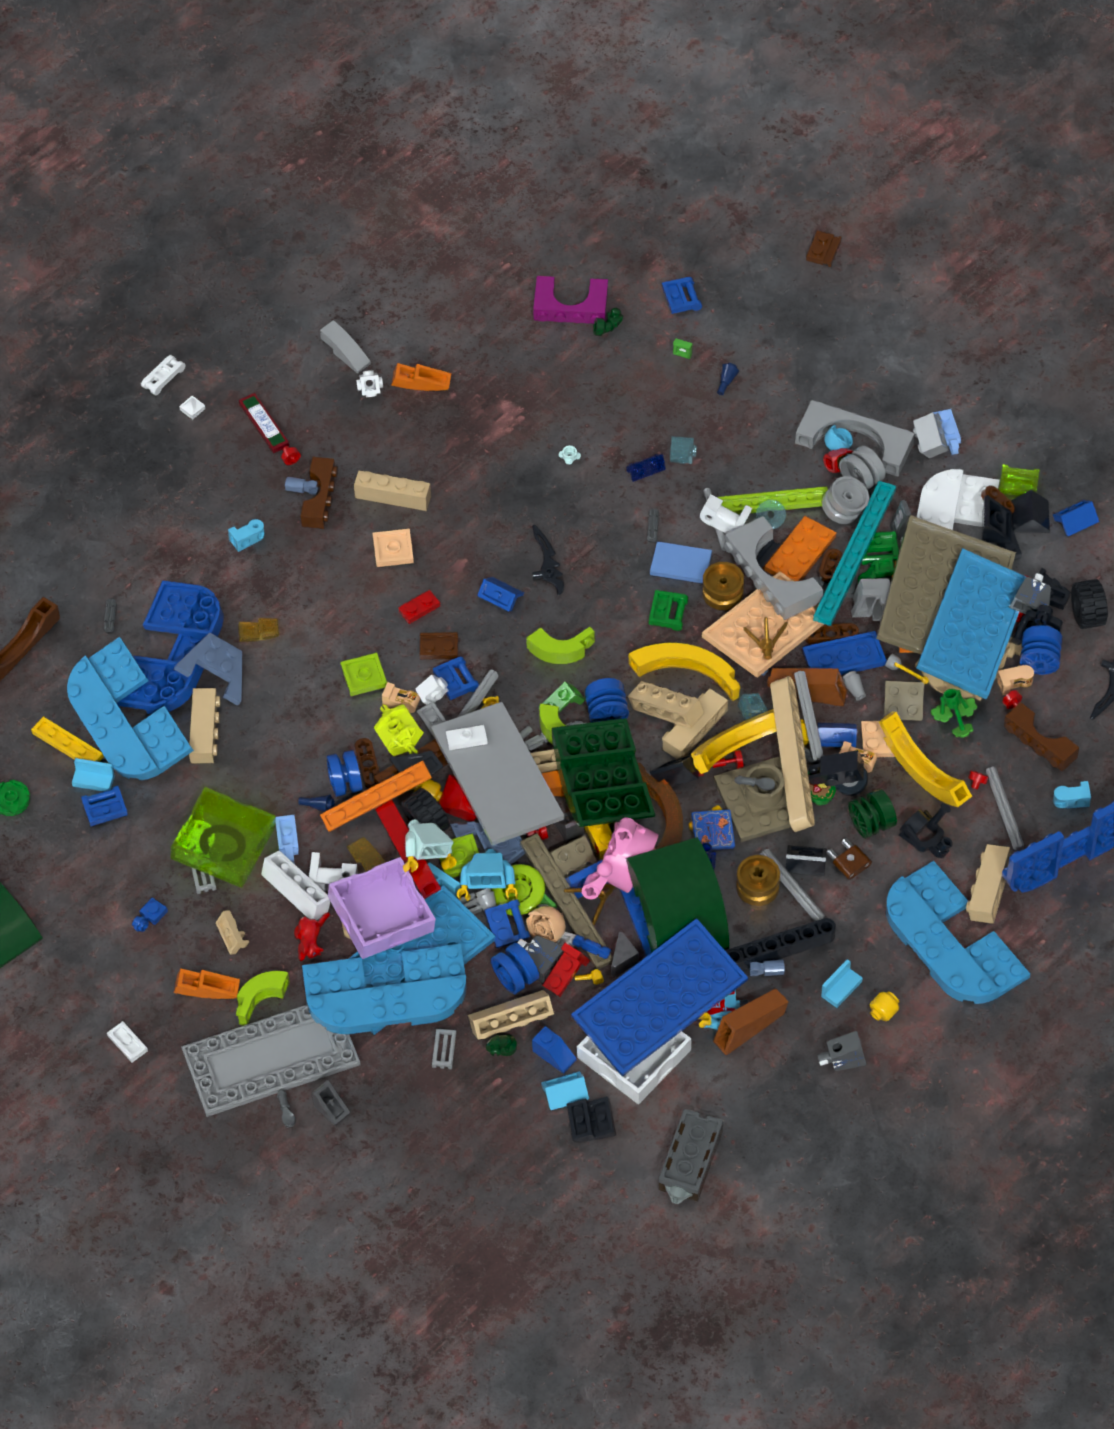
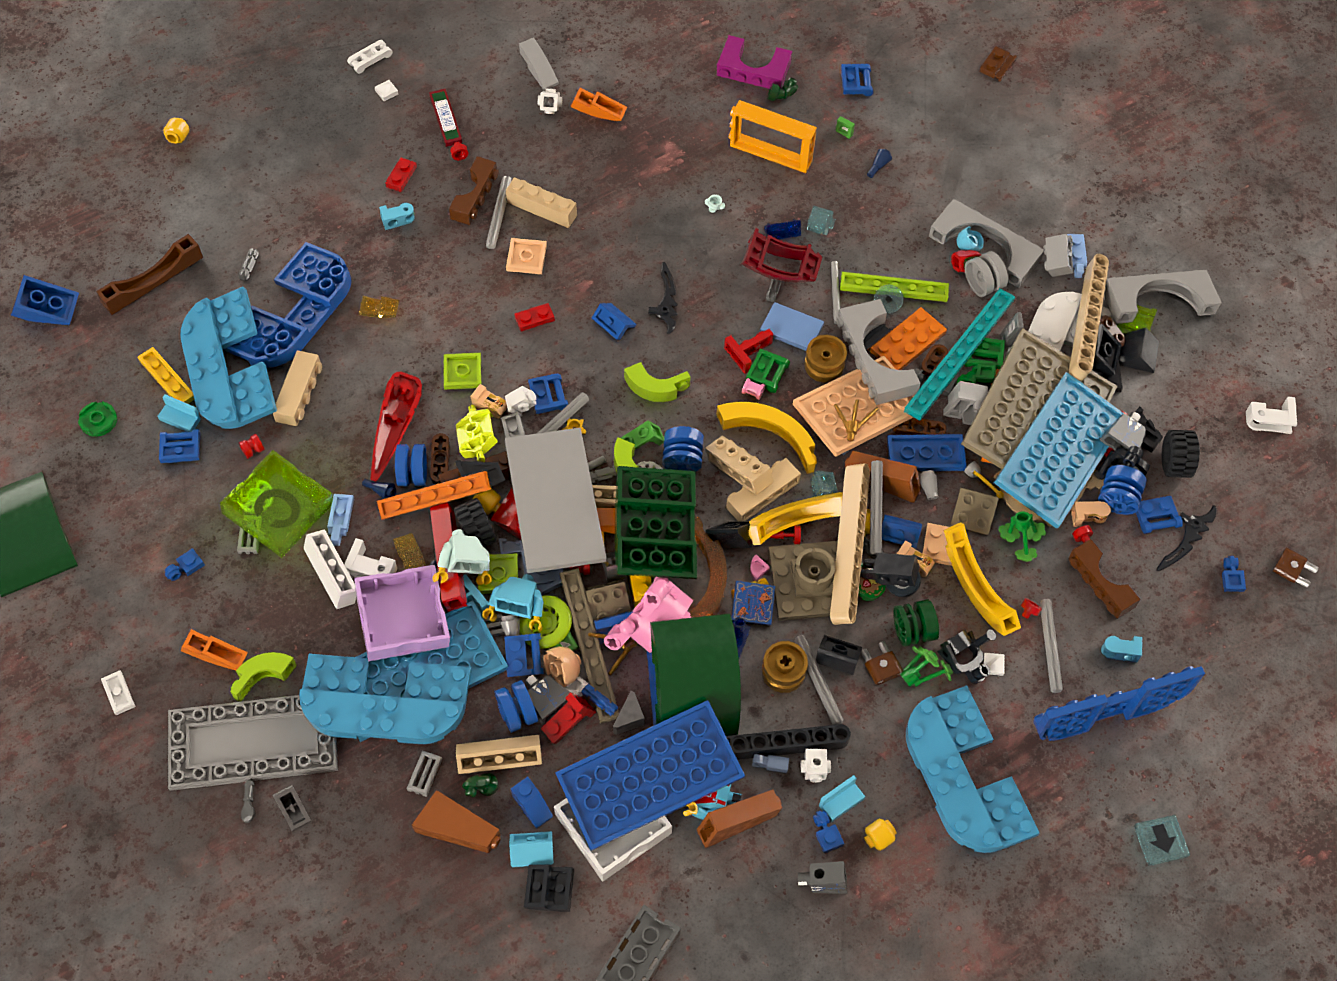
camera: 10 degrees right, 5 degrees up
sand blue wing [174,633,242,706] -> none
tan plate [216,910,249,955] -> none
sand blue bar [285,477,318,495] -> none
red animal [294,912,330,961] -> none
reddish brown plate [420,632,458,660] -> none
white plate [446,725,488,750] -> none
yellow hand [575,969,604,985] -> none
white piece [700,494,752,534] -> none
dark grey piece [734,775,775,791] -> none
light grey wheel [821,476,869,524] -> none
tan brick [966,844,1012,924] -> none
blue panel [1053,500,1099,536] -> none
none -> red wheel [238,433,265,459]
none -> red piece [371,372,422,481]
none -> red plate [385,157,417,192]
none -> dark orange slope [412,790,501,853]
none -> light grey axle [486,176,512,249]
none -> red bracket [724,329,773,374]
none -> light orange door [729,100,817,173]
none -> dark red wedge [741,228,822,282]
none -> bright pink bush [742,378,765,400]
none -> bright pink tile [750,555,770,581]
none -> white brick [801,749,831,782]
none -> blue plate [813,811,844,853]
none -> green plant [900,646,953,687]
none -> white tile [983,653,1005,676]
none -> tan beam [1069,254,1109,382]
none -> light grey arch [1104,270,1222,324]
none -> blue plate [1135,496,1183,534]

